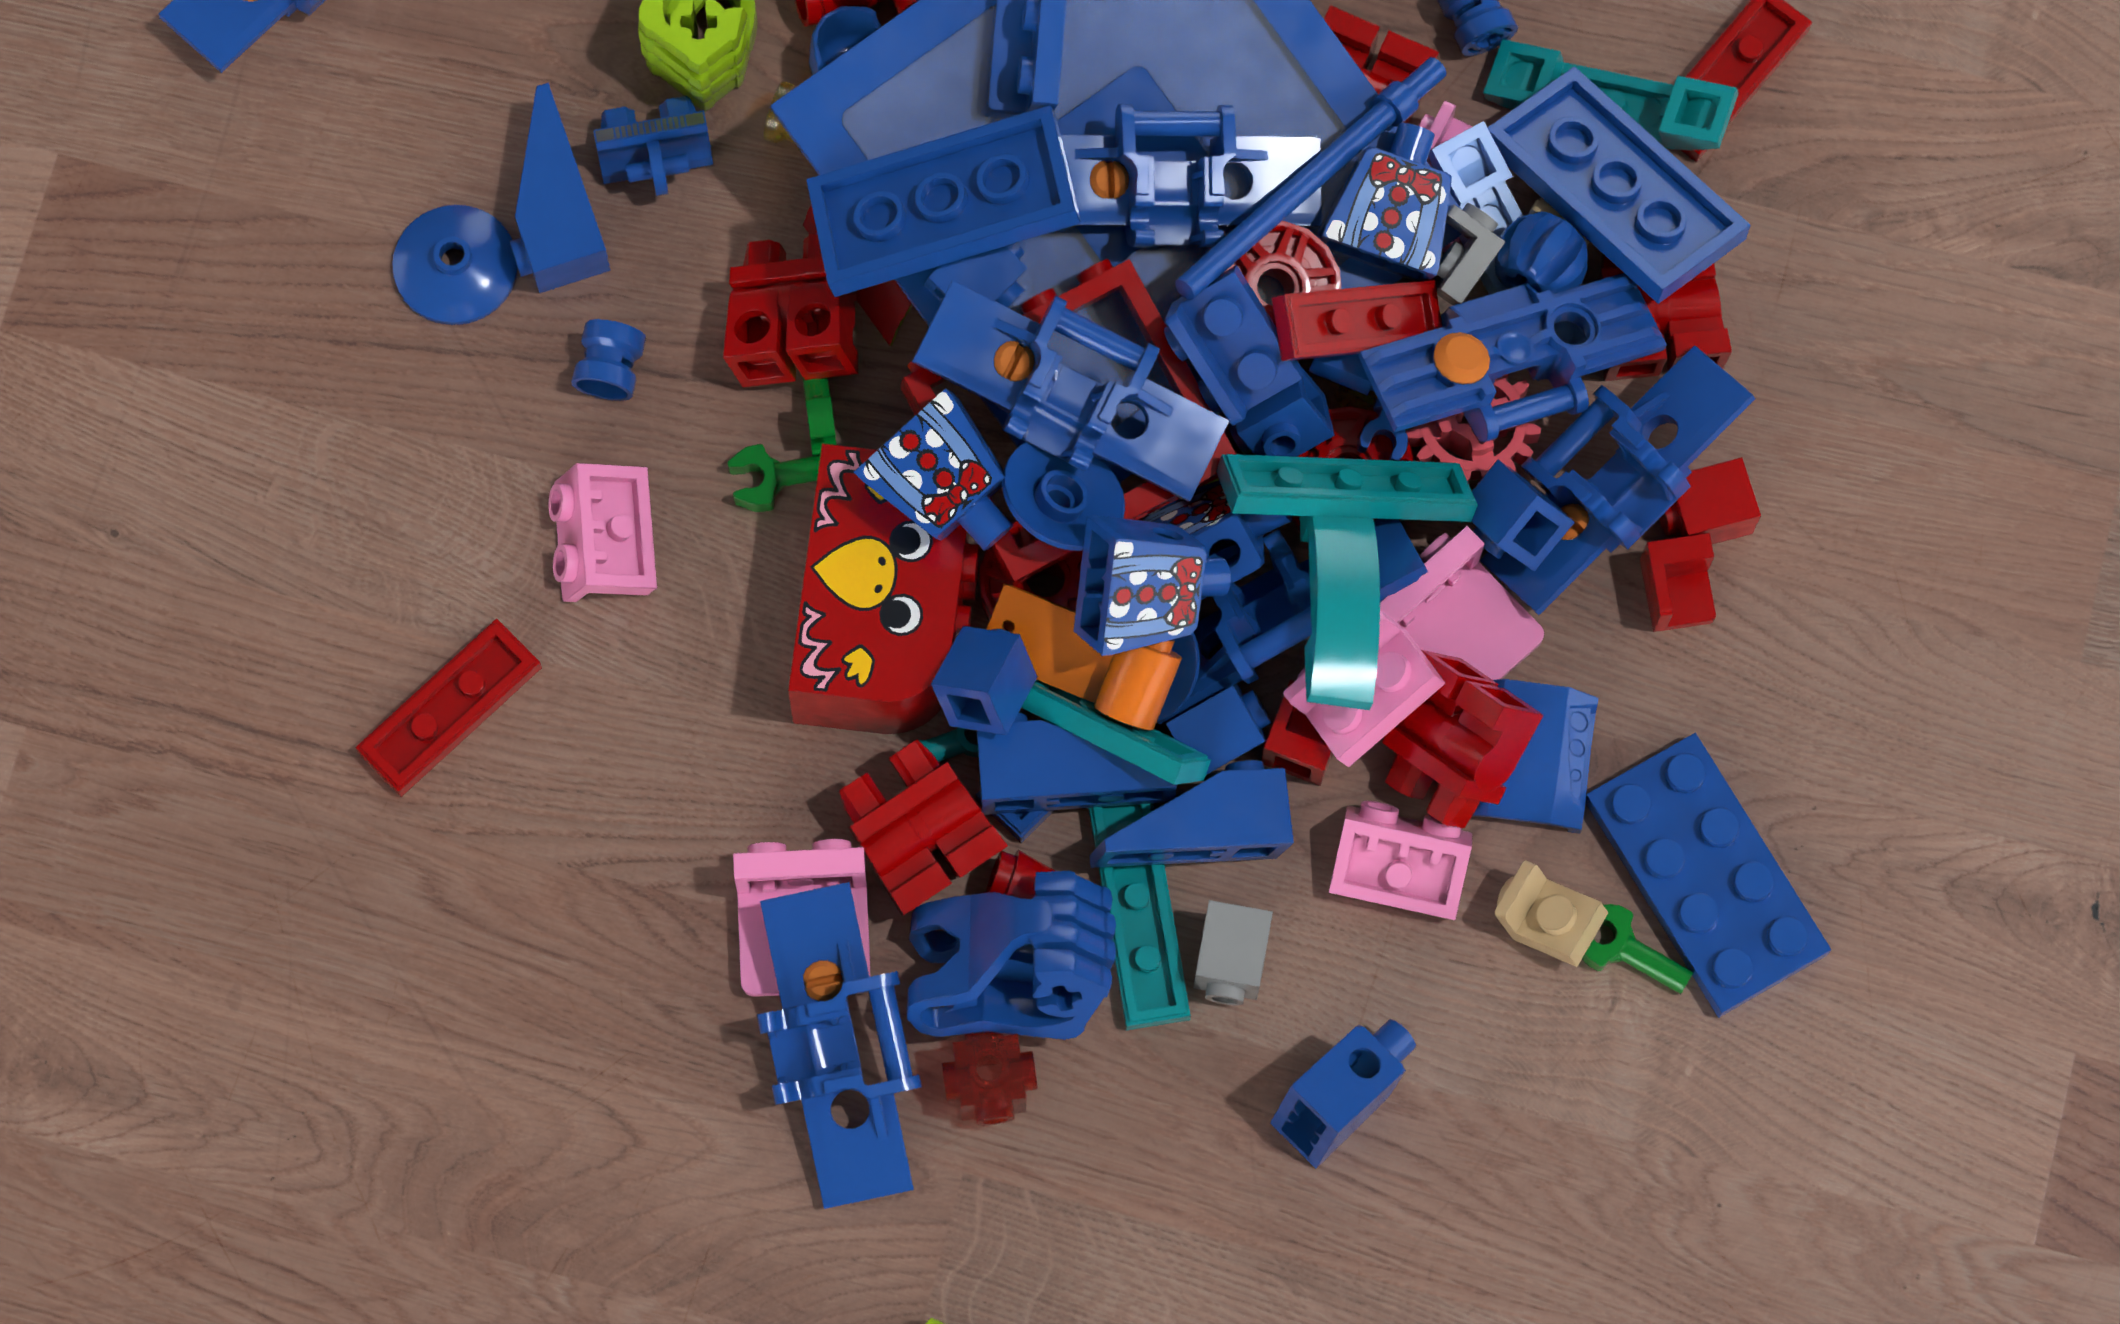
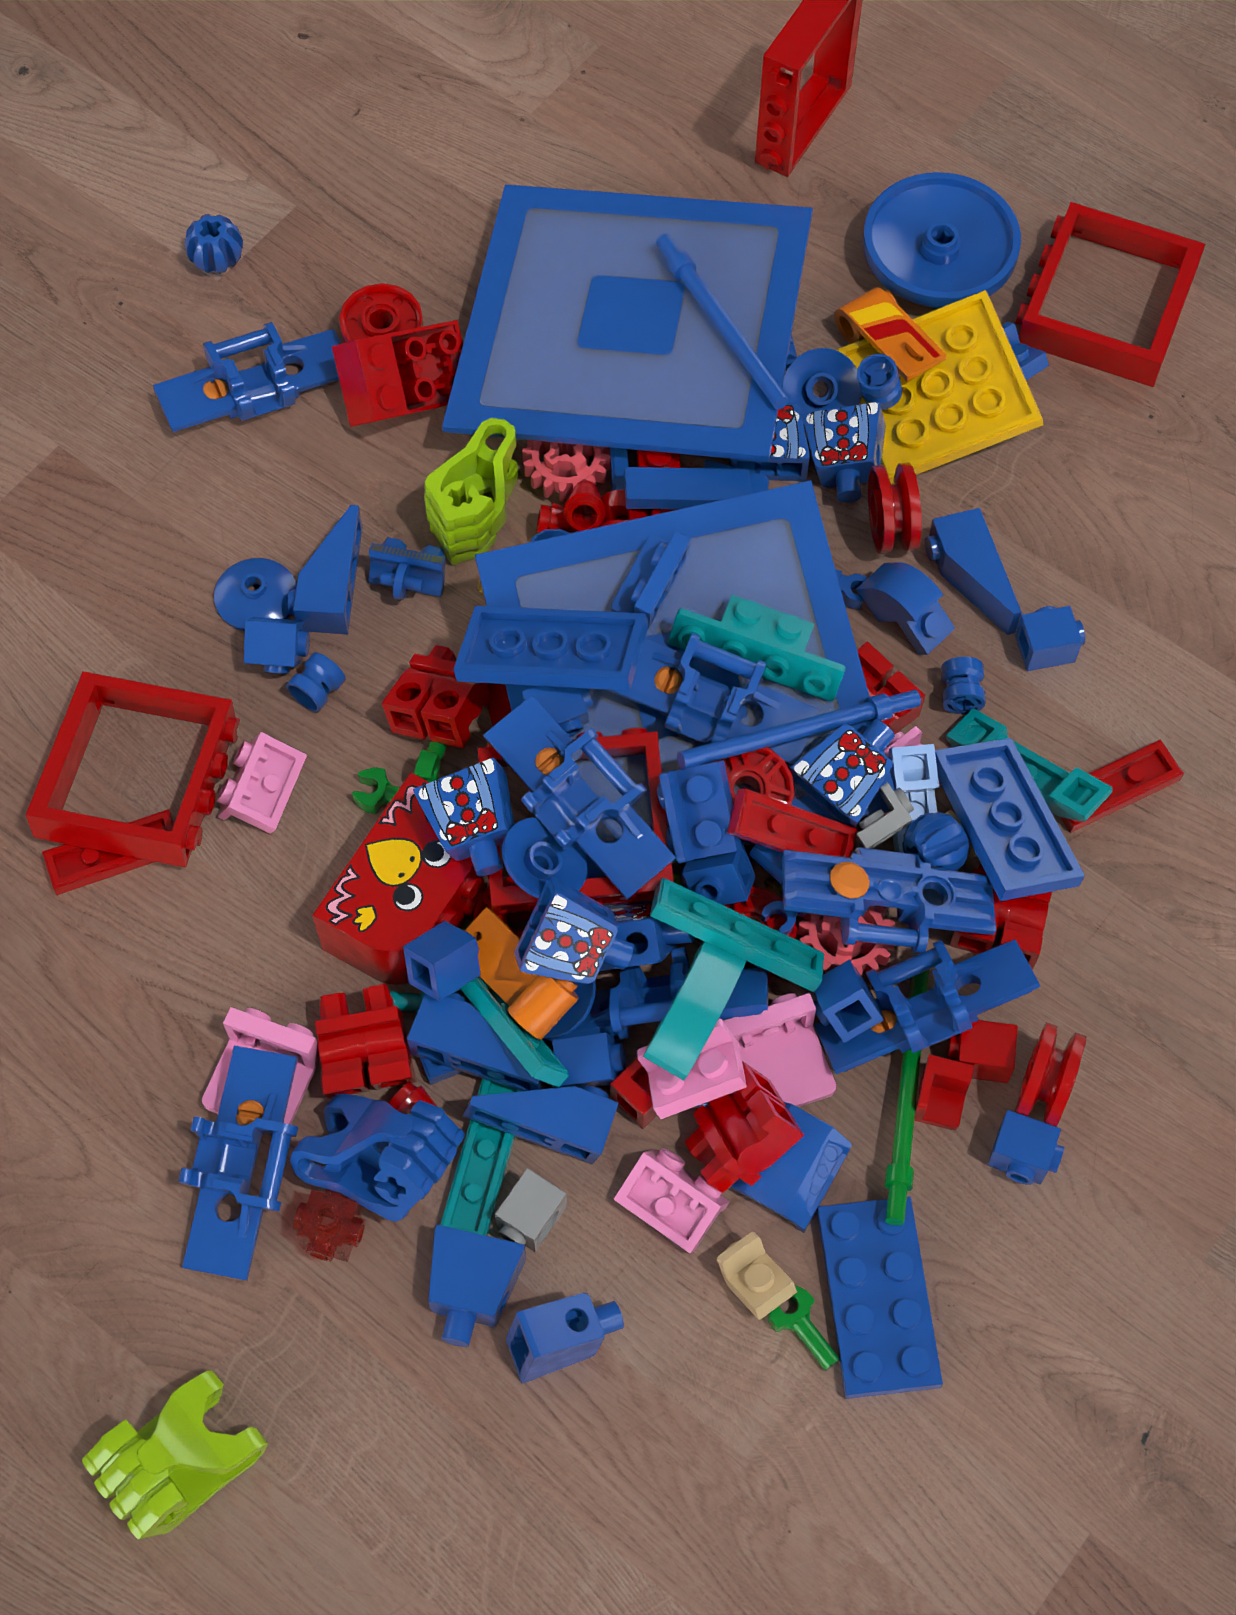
camera: 25 degrees right, 10 degrees down
none -> red window [26,671,240,868]
none -> blue brick [244,617,310,673]
none -> blue torso [429,1225,526,1347]
none -> teal bracket [668,595,846,701]
none -> green bar [884,970,929,1226]
none -> blue brick [987,1110,1065,1185]
none -> red wheel [1015,1022,1087,1127]

